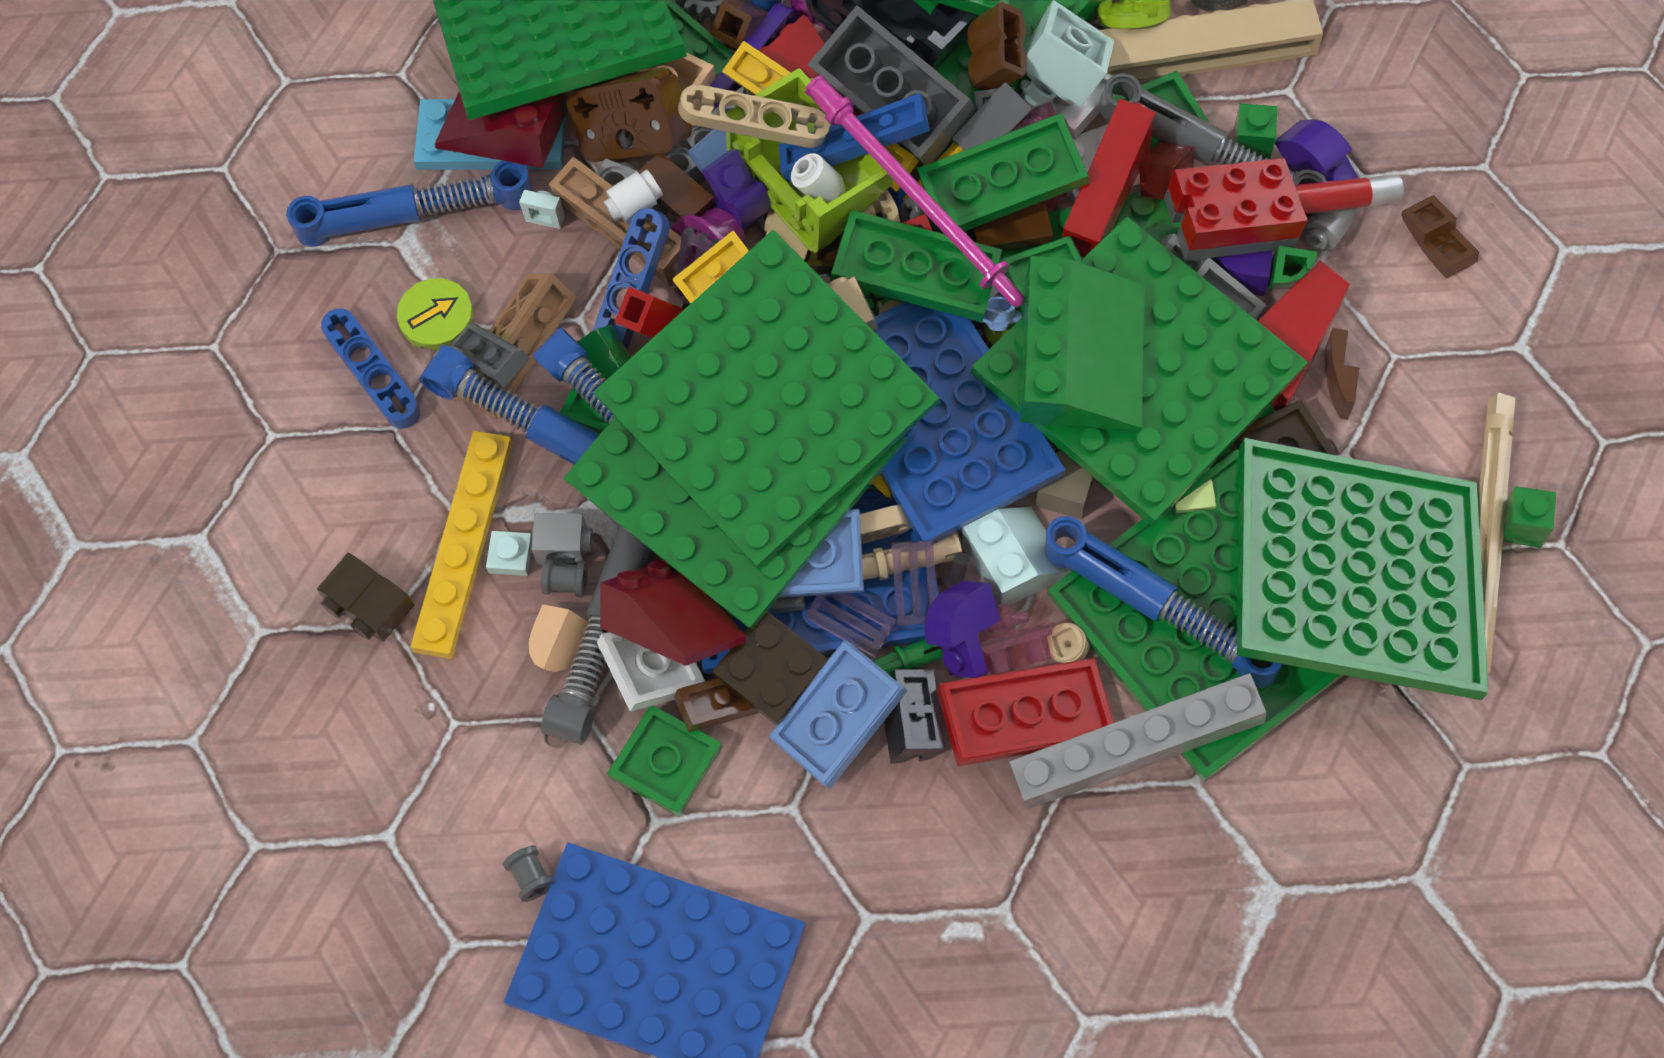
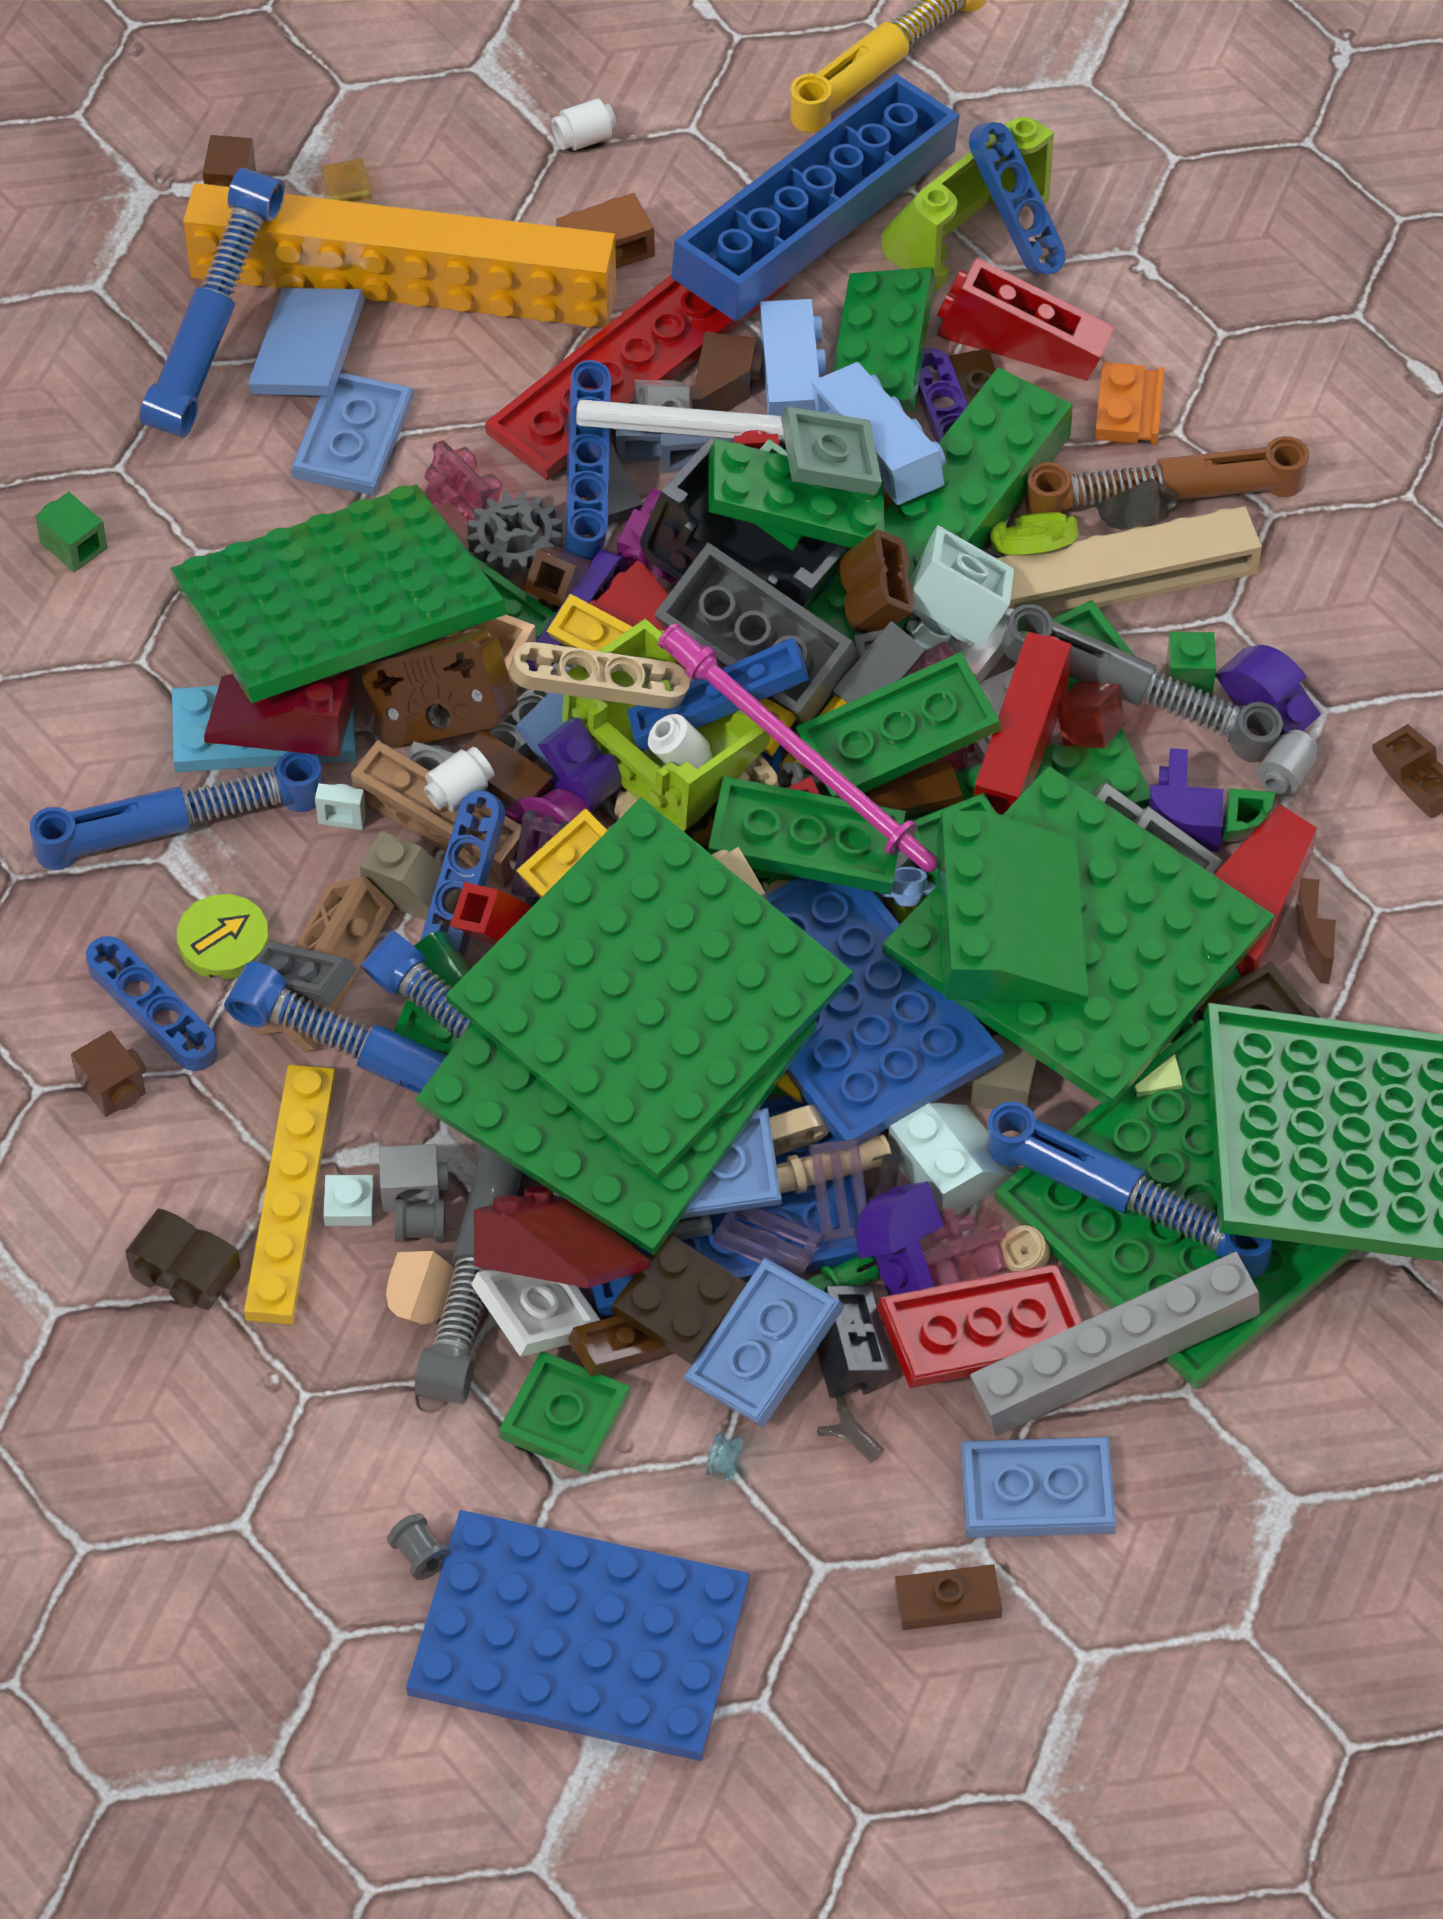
camera: 10 degrees left, 10 degrees down
red piece [1164,158,1404,261] -> none
none -> reddish brown brick [71,1030,146,1117]
none -> dark tan slope [360,831,462,927]
none -> clear light blue bush [706,1432,743,1481]
none -> clear smoke bar [817,1395,884,1463]
none -> reddish brown plate [895,1564,1002,1630]
none -> medium blue tile [961,1437,1116,1538]

